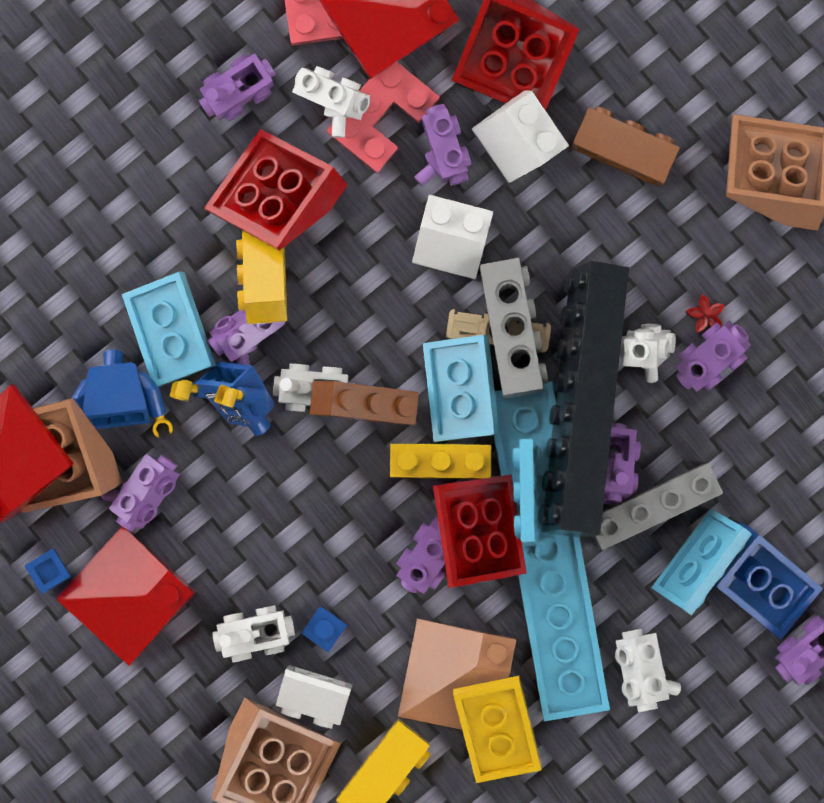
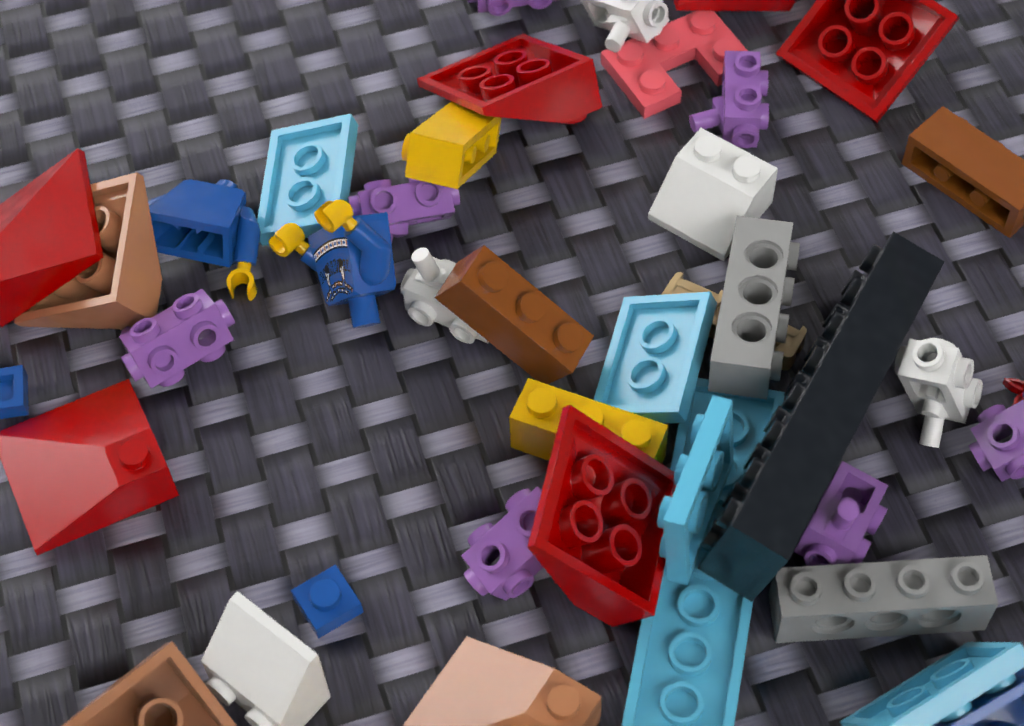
camera: 25 degrees right, 30 degrees down
white brick [213,605,295,662] -> none
white slope [471,90,569,183] -> none

